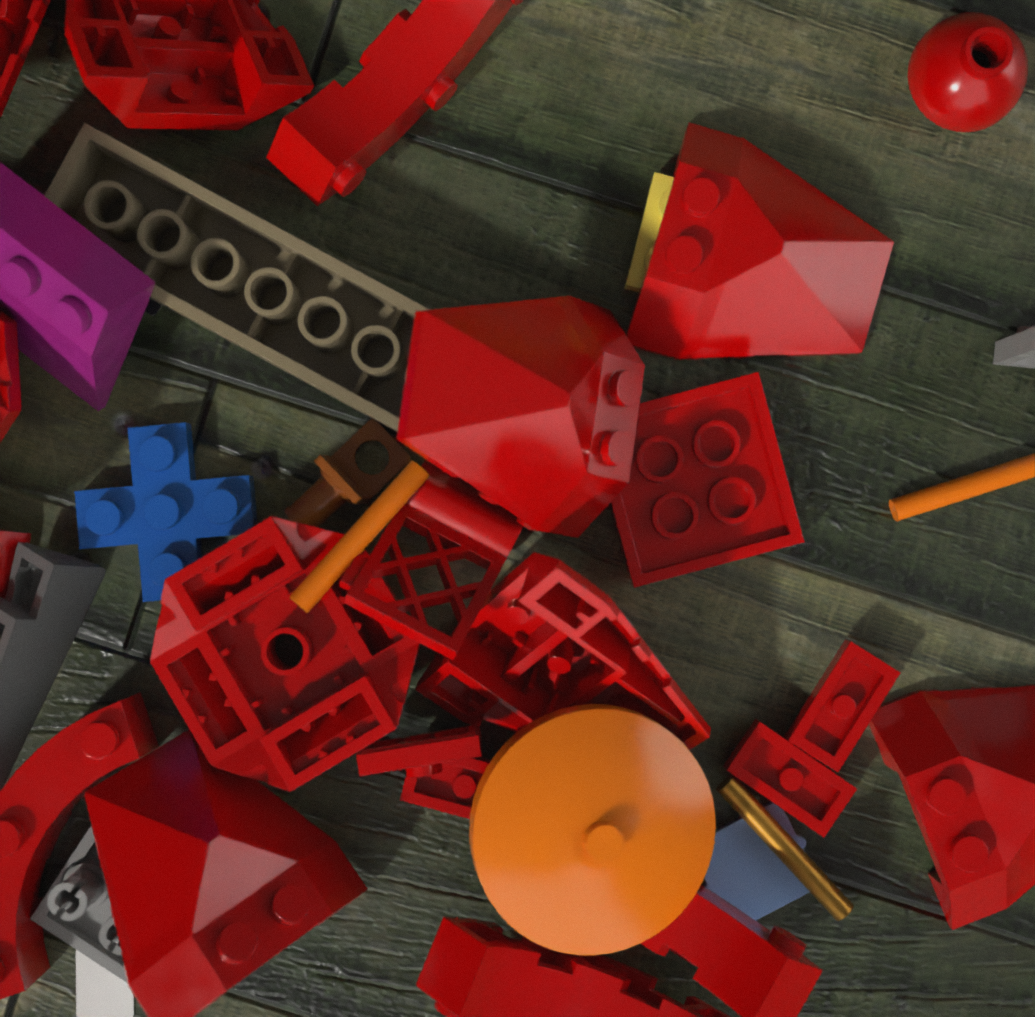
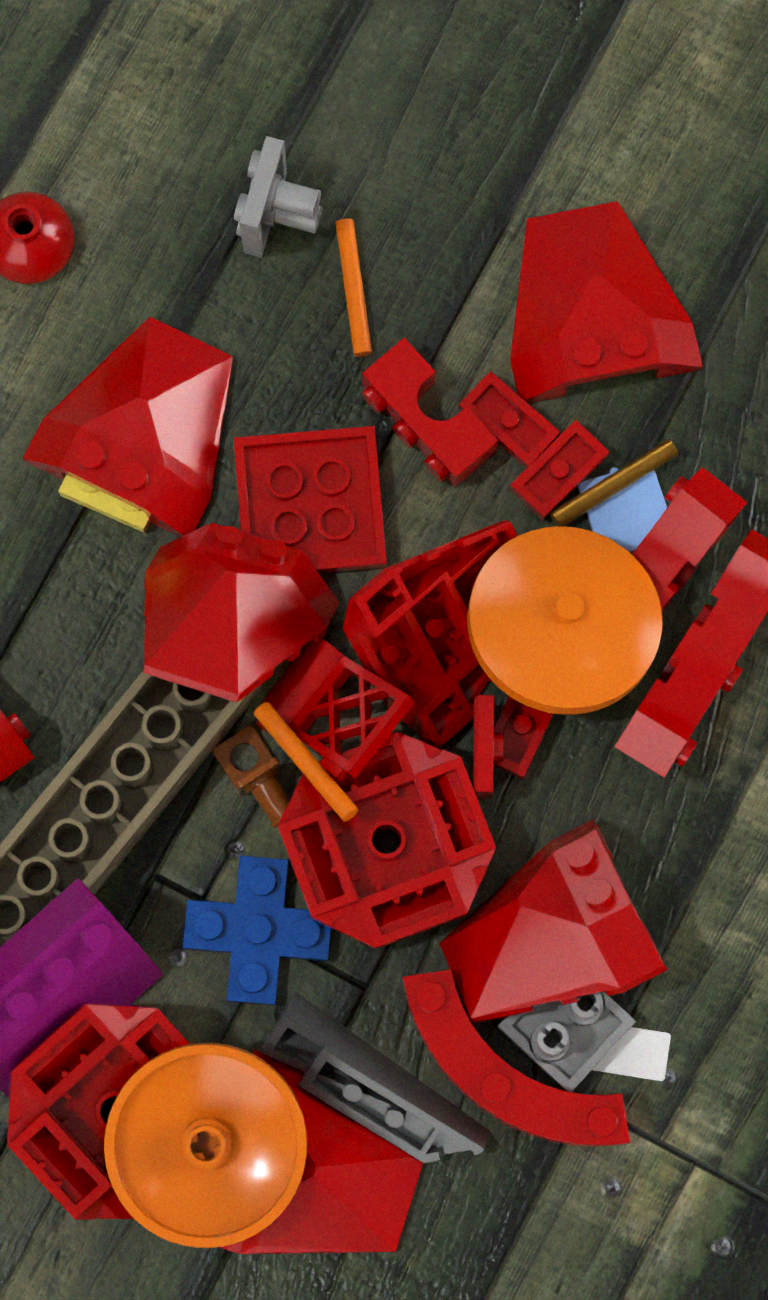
camera: 80 degrees left, 10 degrees down
none -> red arch [361,337,499,488]

